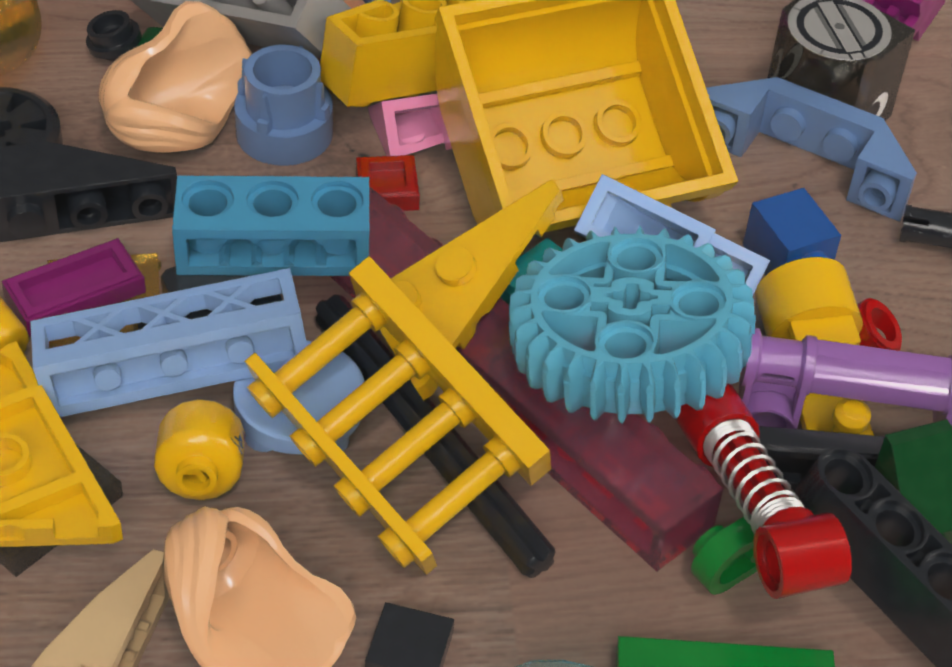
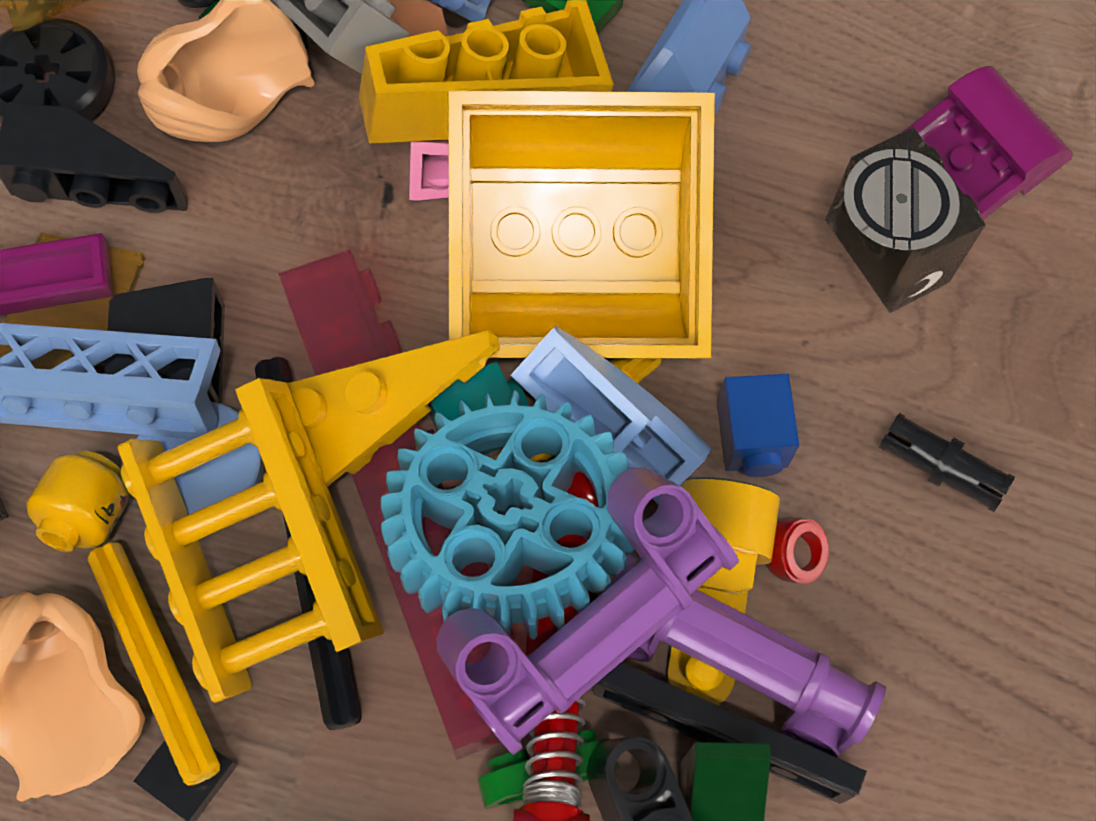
camera: 20 degrees right, 20 degrees up
dark azure brick [172,176,370,276] -> none
medium blue piece [234,44,333,166] -> none
red tile [356,155,420,213] -> none
medium blue slope [706,77,917,222] -> none
none -> yellow axle [87,542,220,786]
none -> medium lavender piece [436,467,739,755]

